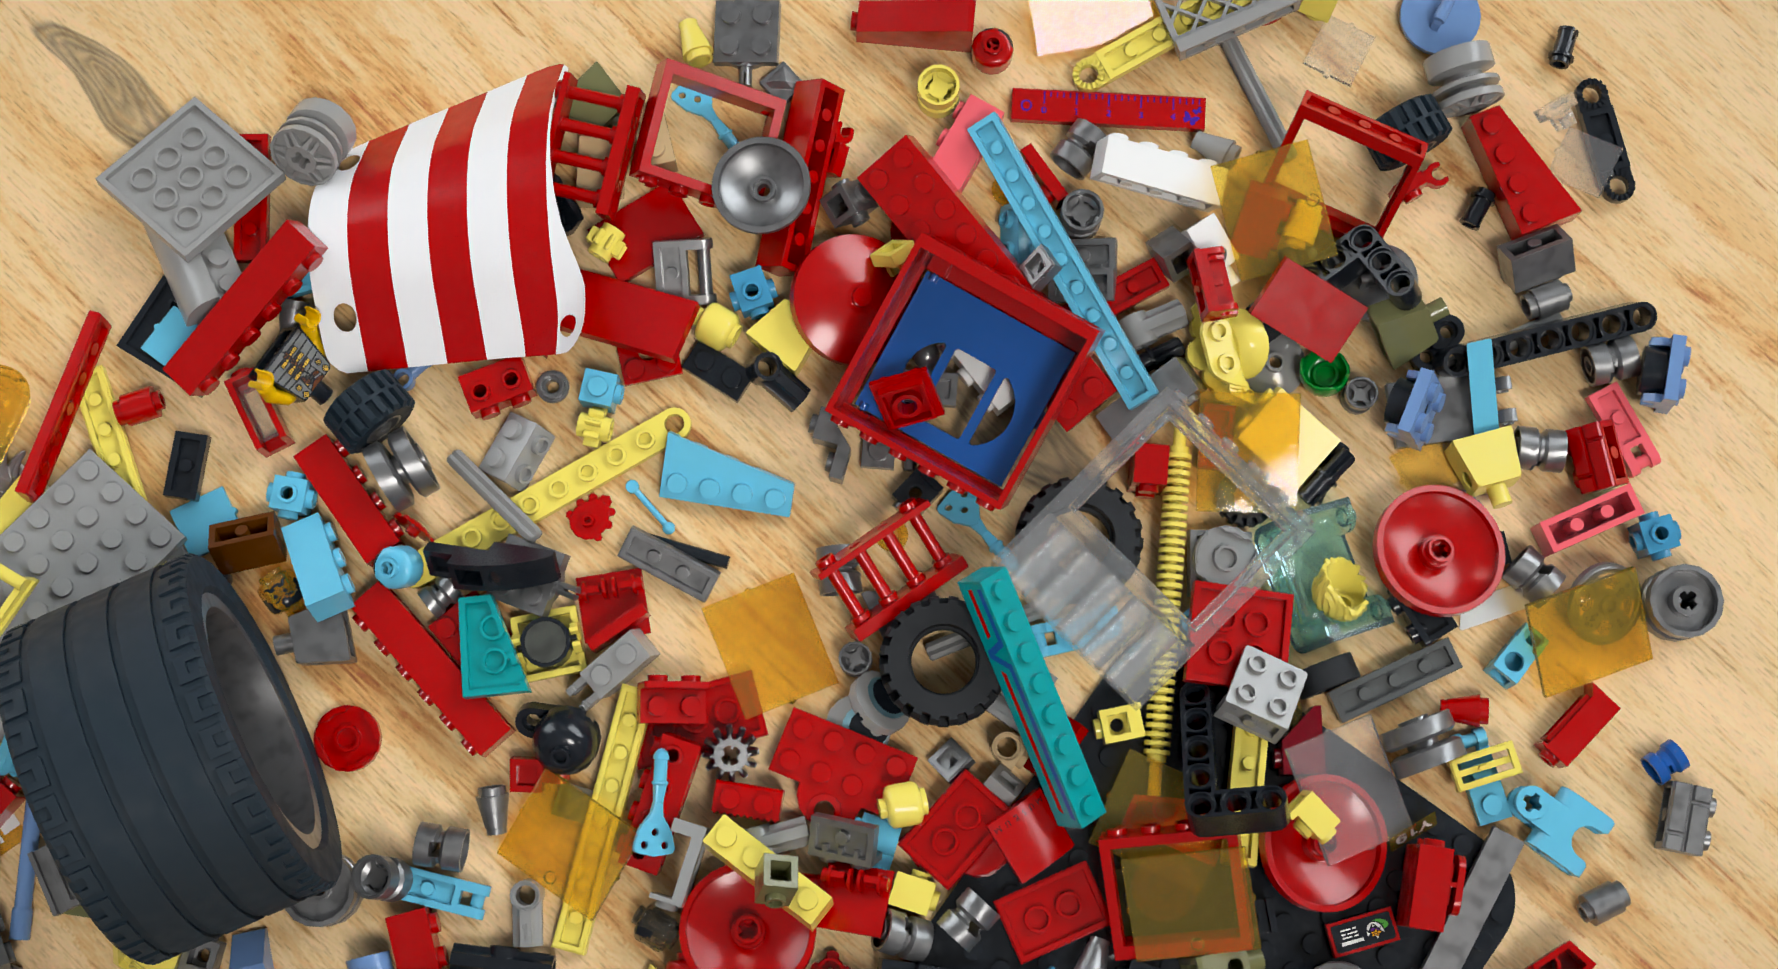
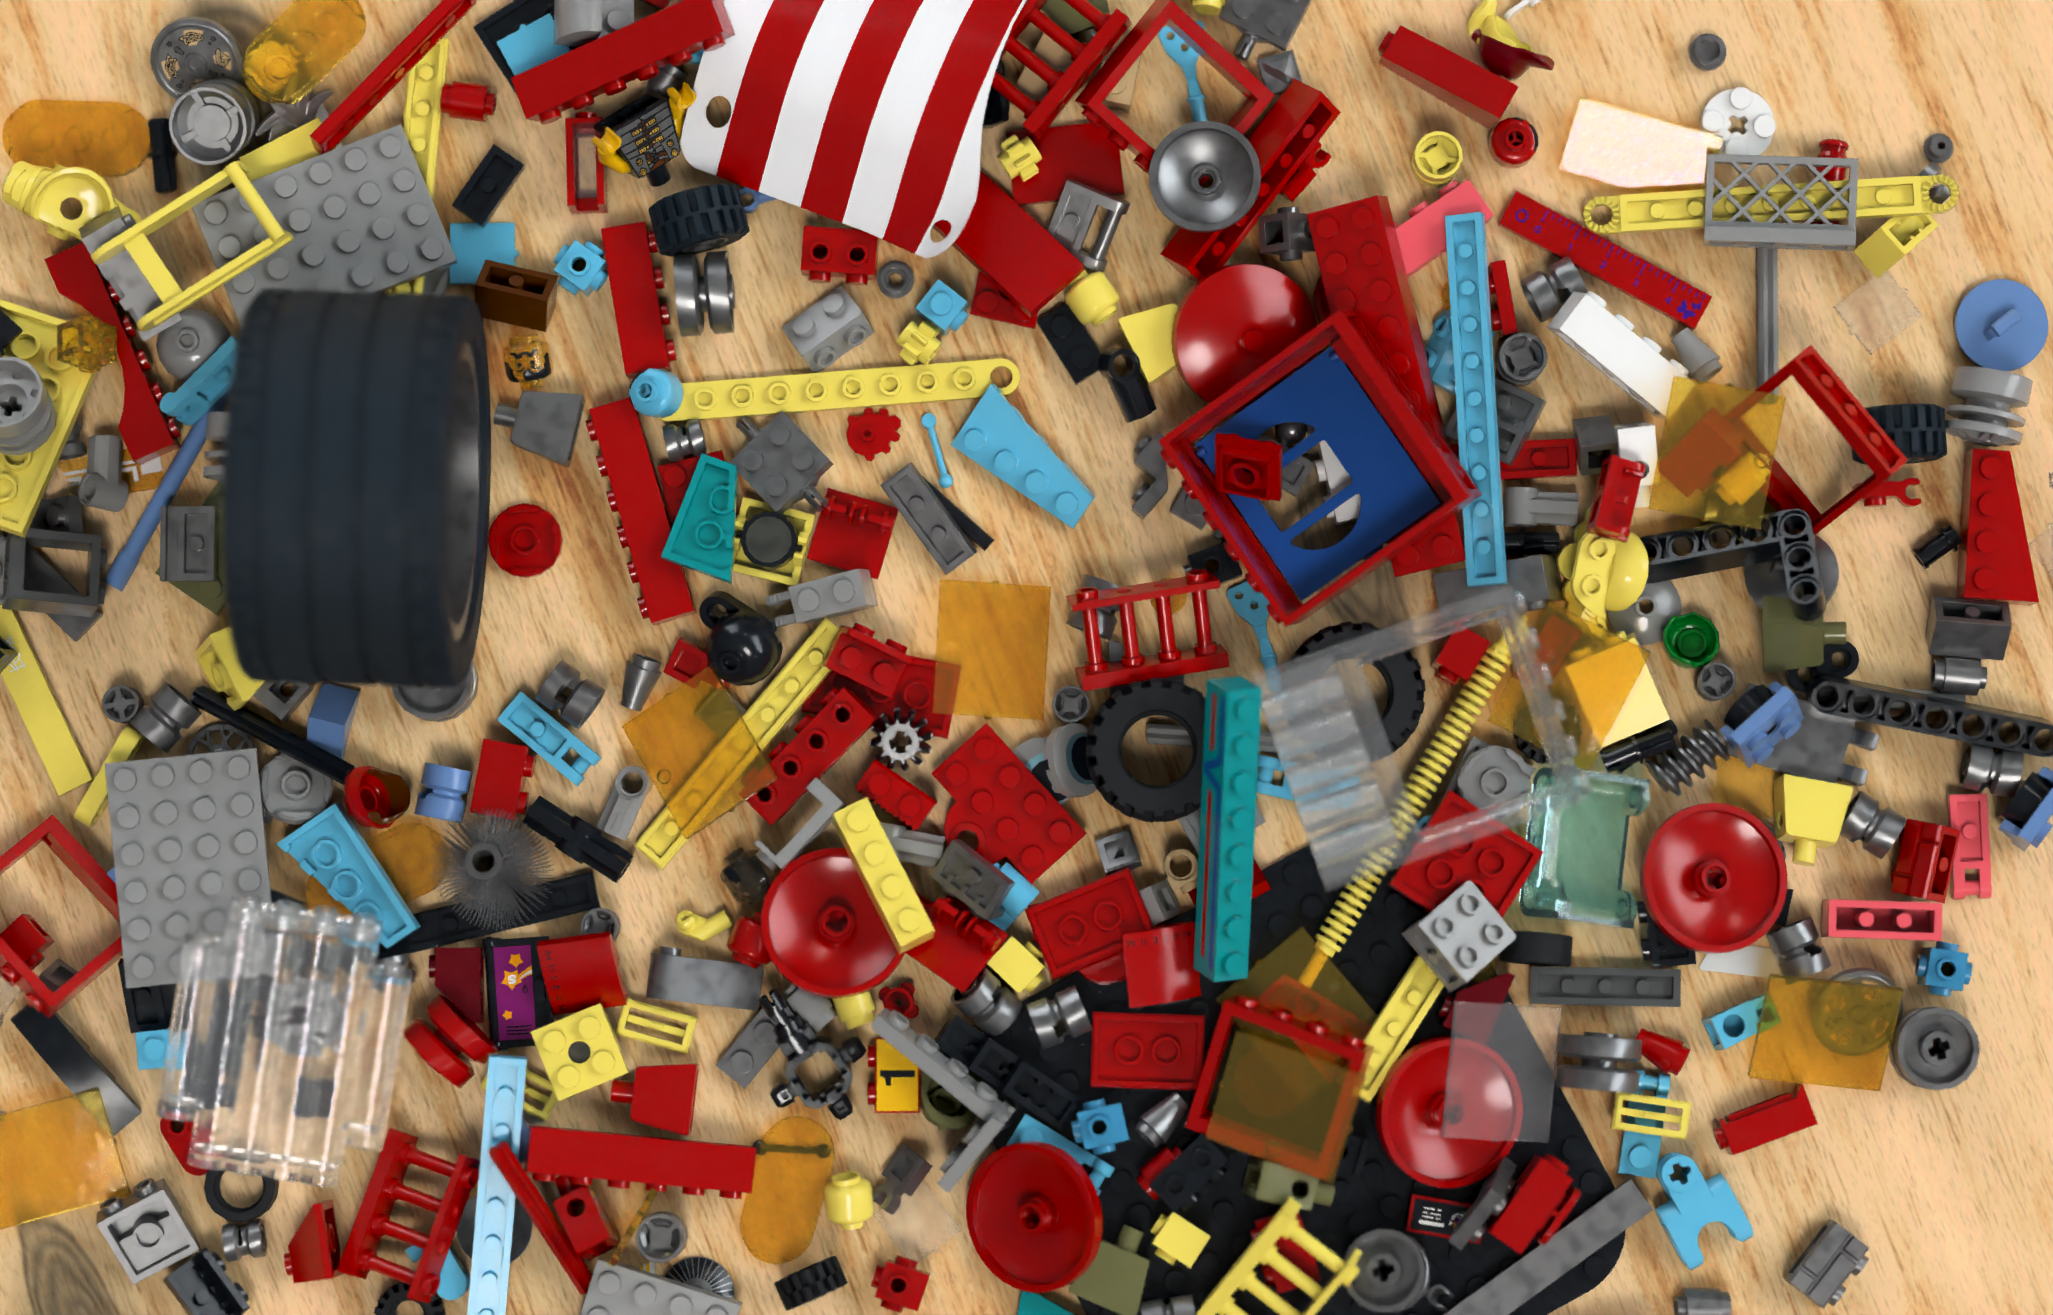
camera: 30 degrees right, 5 degrees up
medium azure brick [281,512,356,622] -> none
flat silver wheel [351,854,413,902] -> none
red piece [393,512,434,542] -> none
black slope [423,542,561,591] -> none
light grey axle [447,450,542,544] -> none
red tile [586,603,651,654] -> none
medium azure piece [632,748,675,857] -> none
dark azure brick [729,265,778,320] -> none
olive brick [754,853,798,908] -> none
light yellow tile [870,240,915,277] -> none
light yellow head [877,781,929,829] -> none
flat silver tile [1019,244,1062,292] -> none
light yellow brick [1092,703,1146,745] -> none
black beam [1179,682,1291,837] -> none
red tile [1248,256,1368,363] -> none
light yellow brick [1289,790,1341,845] -> none
light yellow hair [1311,556,1369,622] -> none
clear yellow sticker [1389,812,1437,852] -> none
medium azure sticker [1466,339,1499,435] -> none
blue wheel [1641,739,1690,786] -> none
none -> flat silver plate [1449,1157,1517,1250]
none -> flat silver piece [1645,719,1730,796]

